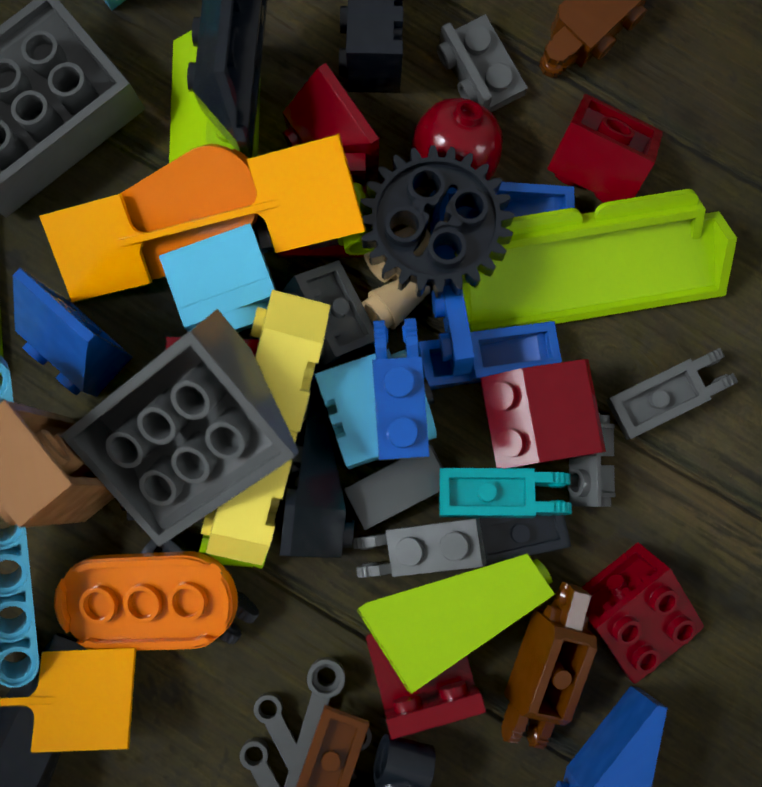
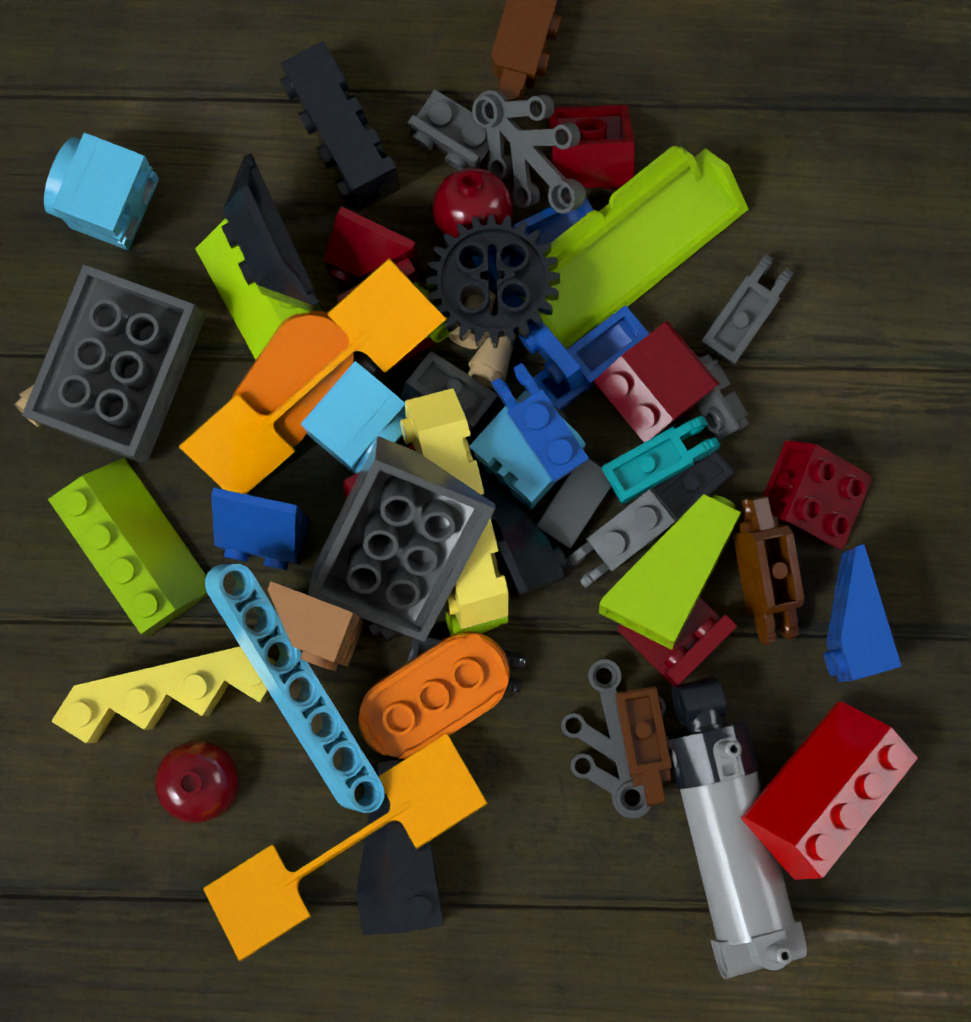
camera: 20 degrees left, 0 degrees up
none -> dark grey plant [472,90,586,213]

